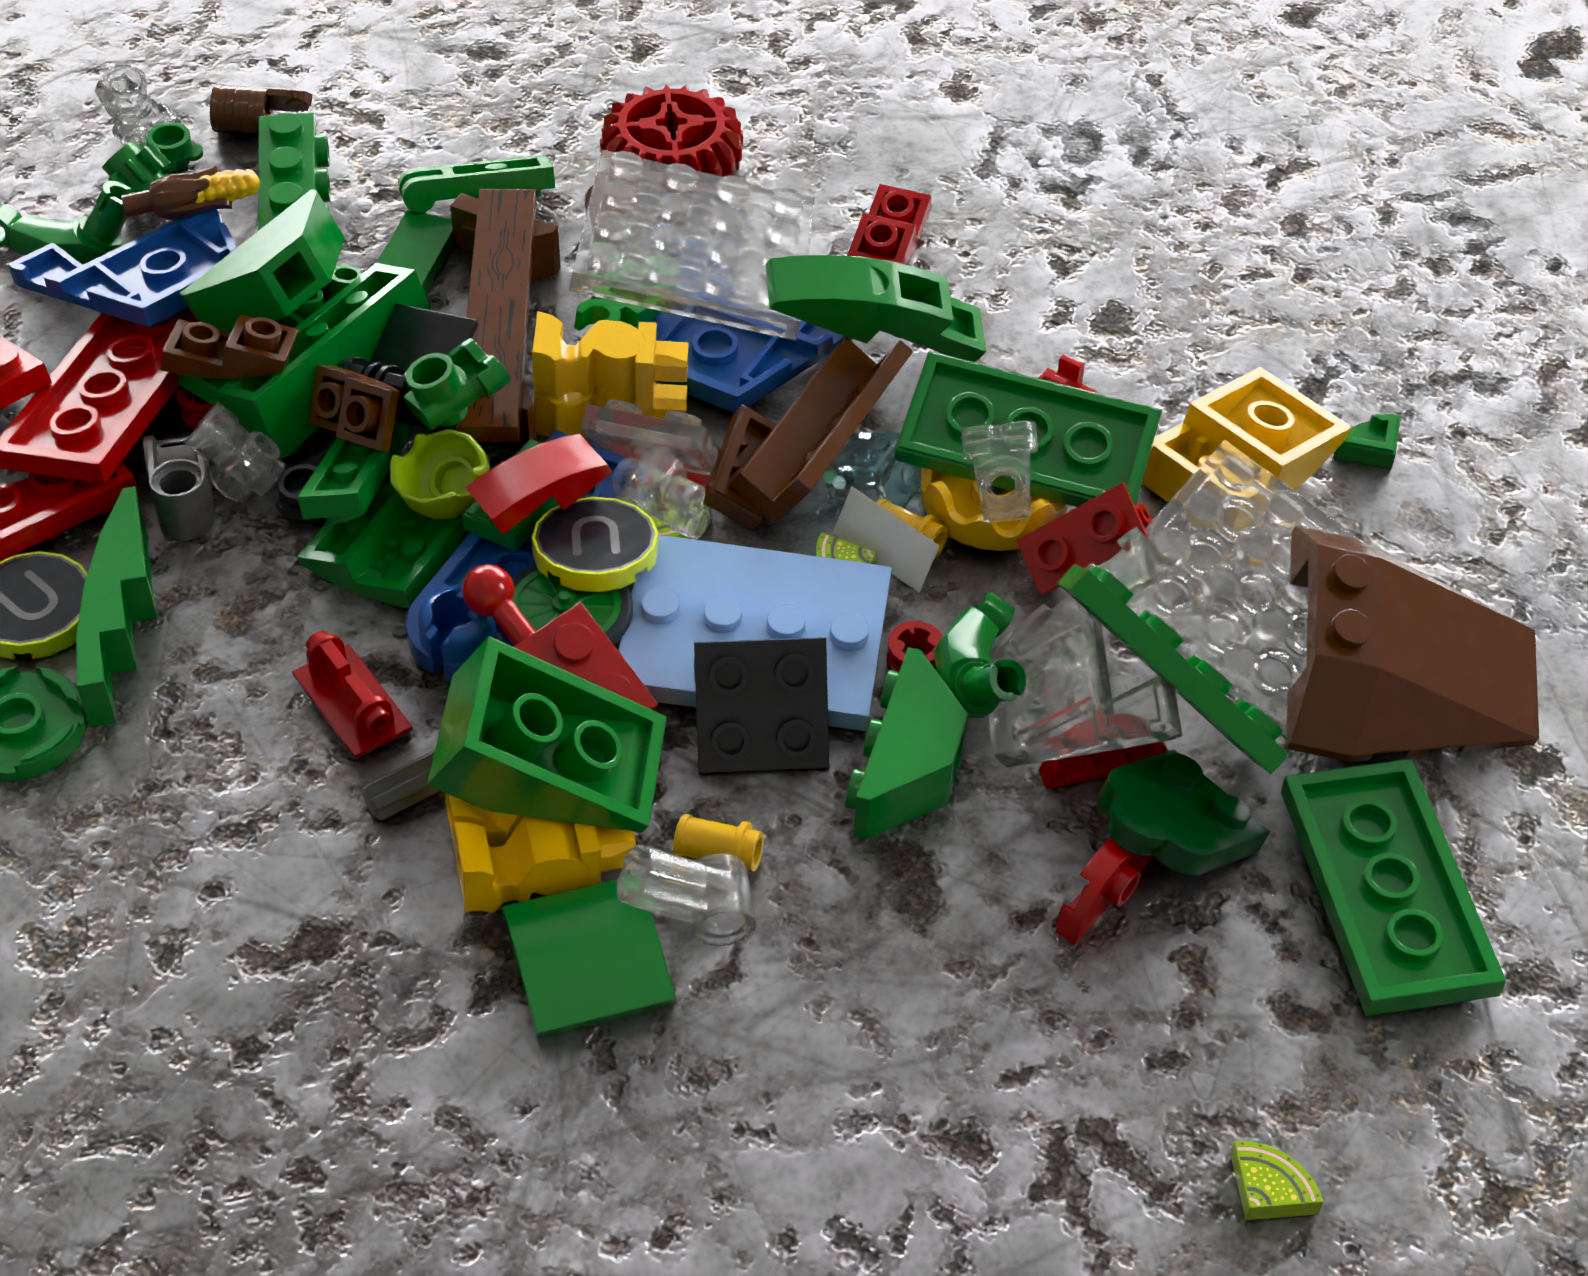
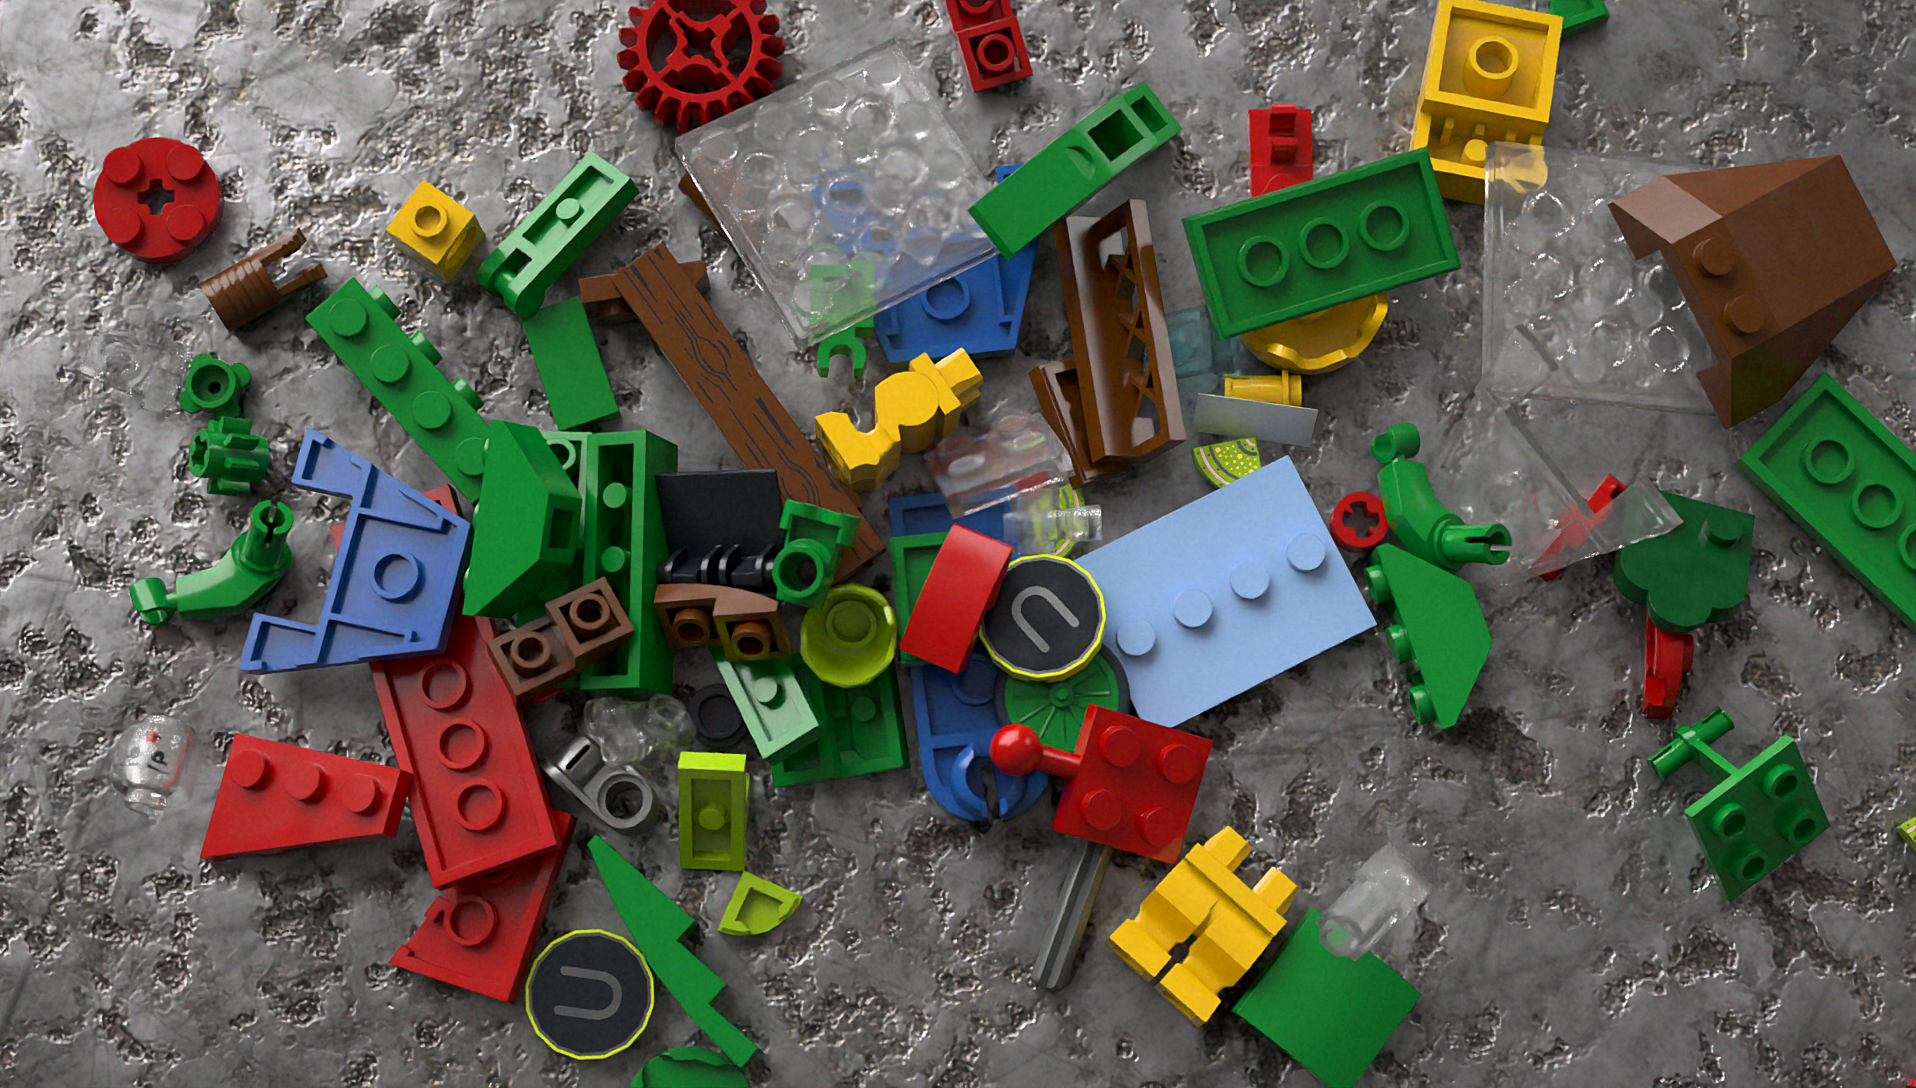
camera: 35 degrees left, 30 degrees up
reddish brown piece [121,165,260,220] -> none
red hinge [292,631,413,759] -> none
green slope [427,636,667,833] -> none
yellow pin [673,814,764,875] -> none
black hinge [694,637,830,773] -> none
clear plate [961,421,1038,523] -> none
red hinge [1017,482,1153,596] -> none
green plate [1057,564,1290,774] -> none
none -> red plate [93,137,224,264]
none -> yellow brick [385,179,485,285]
none -> lime slope [678,751,750,871]
none -> lime tile [717,871,804,937]
none -> green plate [1646,706,1831,902]

